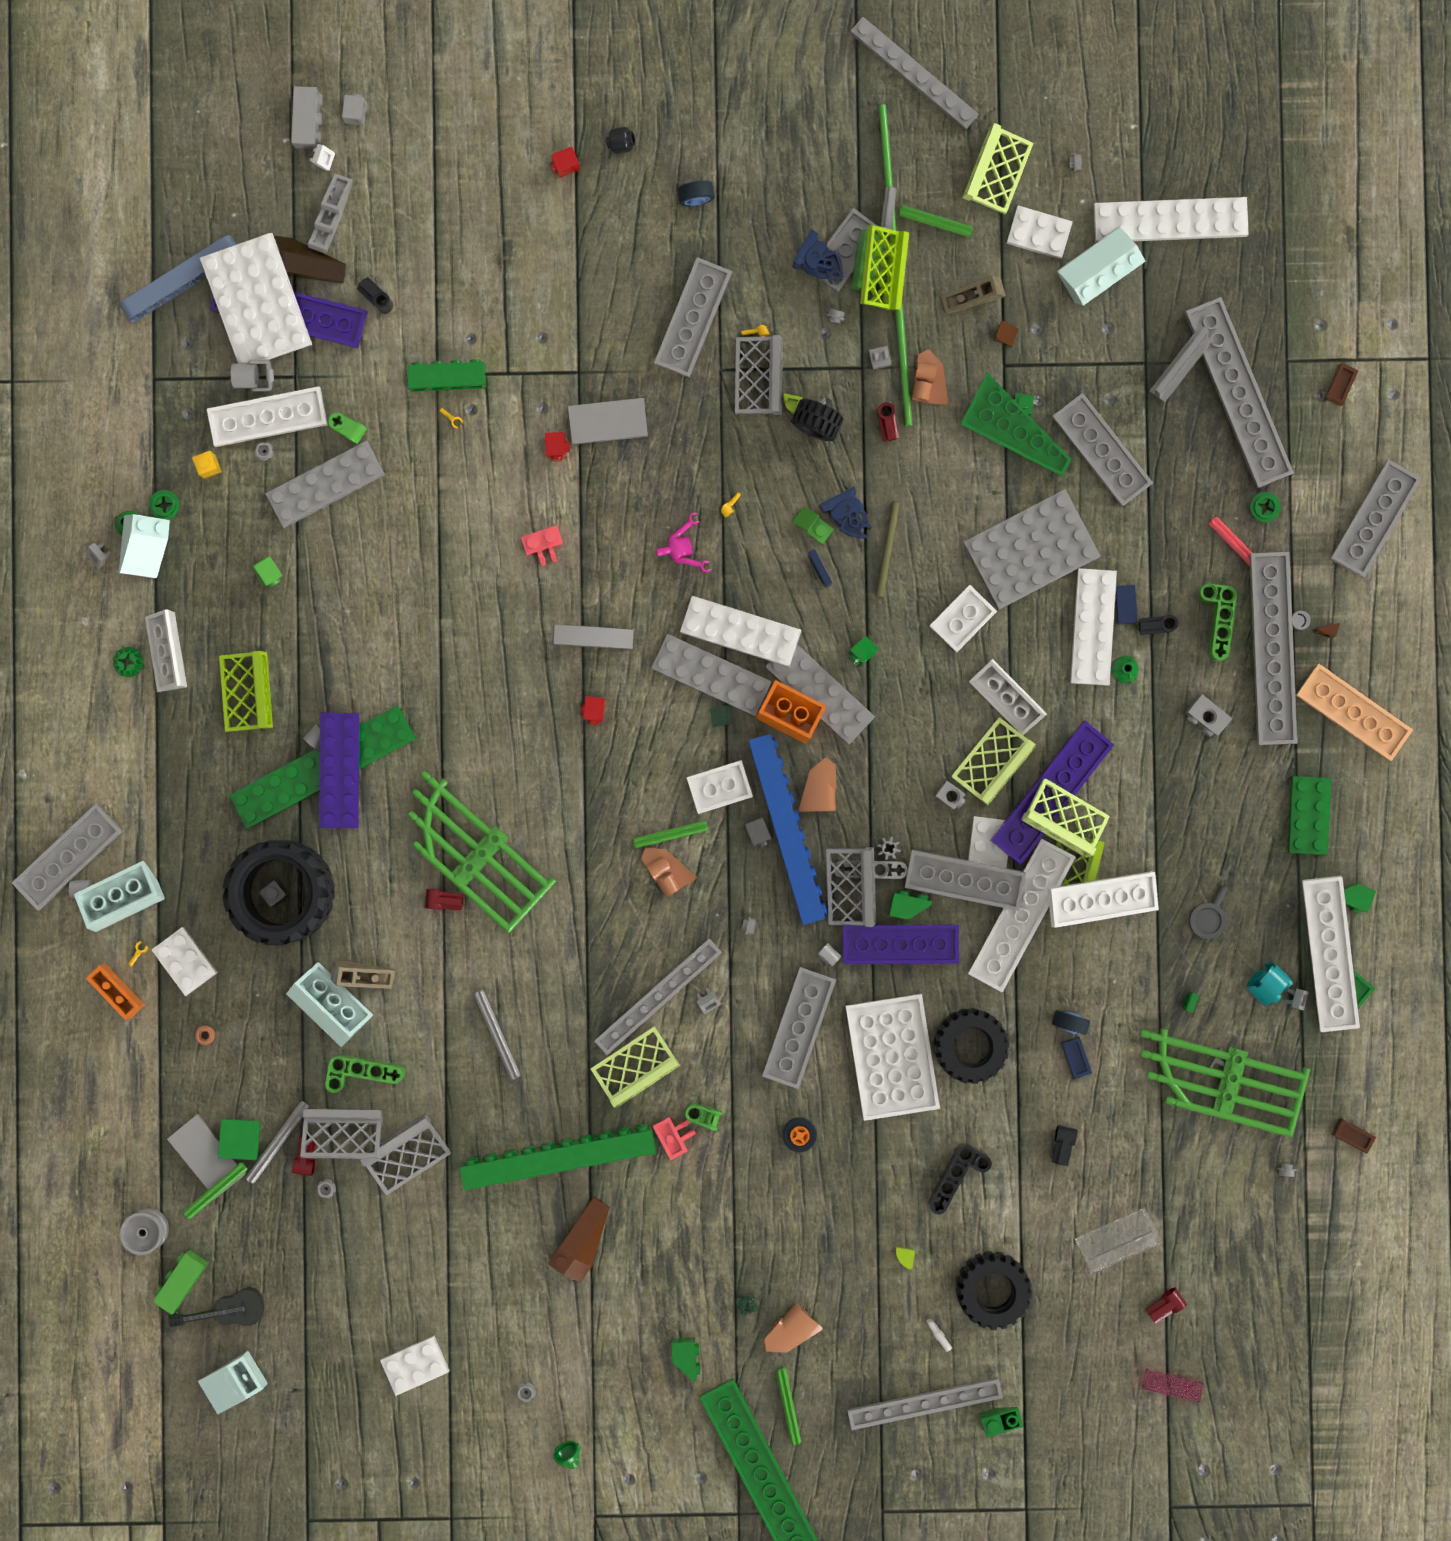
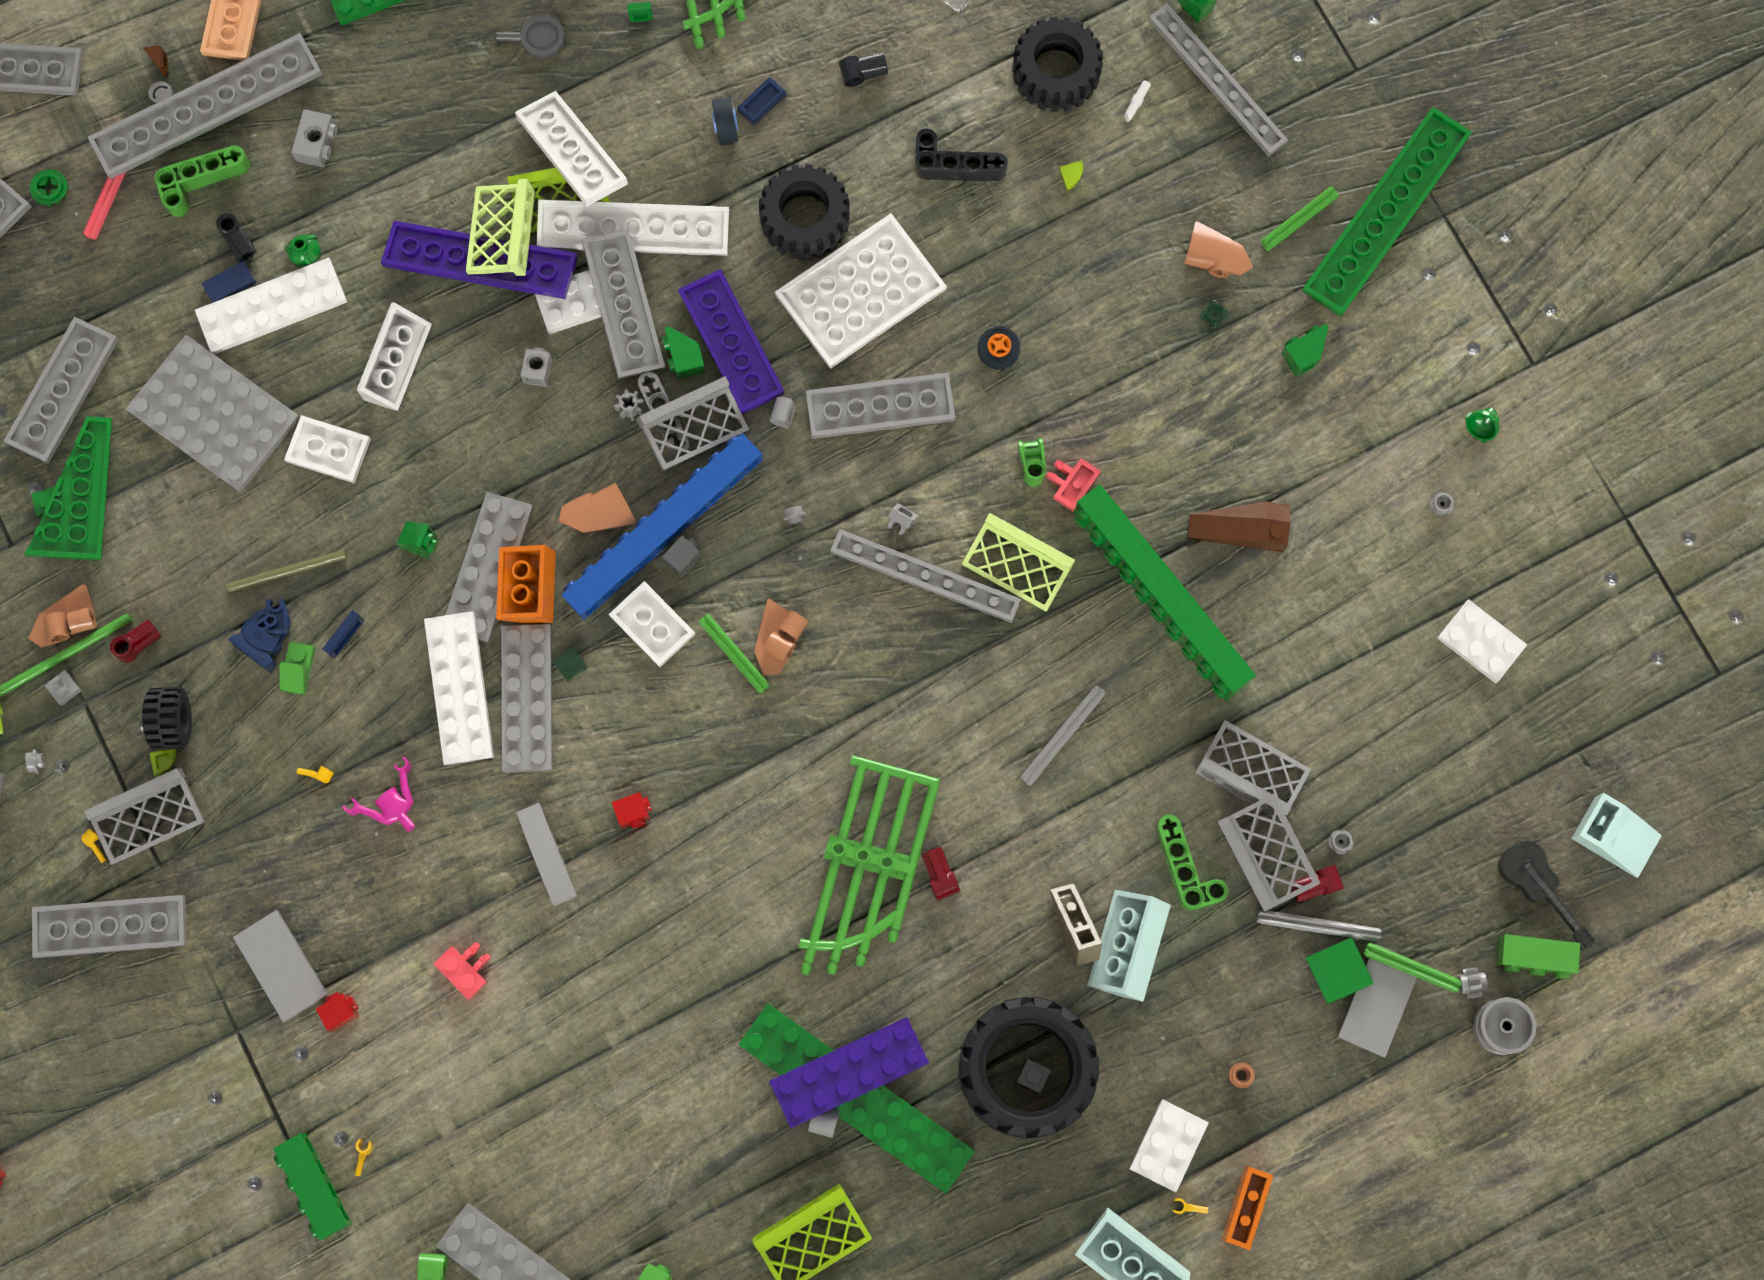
camera: 120 degrees left, 10 degrees down
yellowish green fence [951,717,1036,806] -> none
none -> light grey gear [1457,968,1488,999]

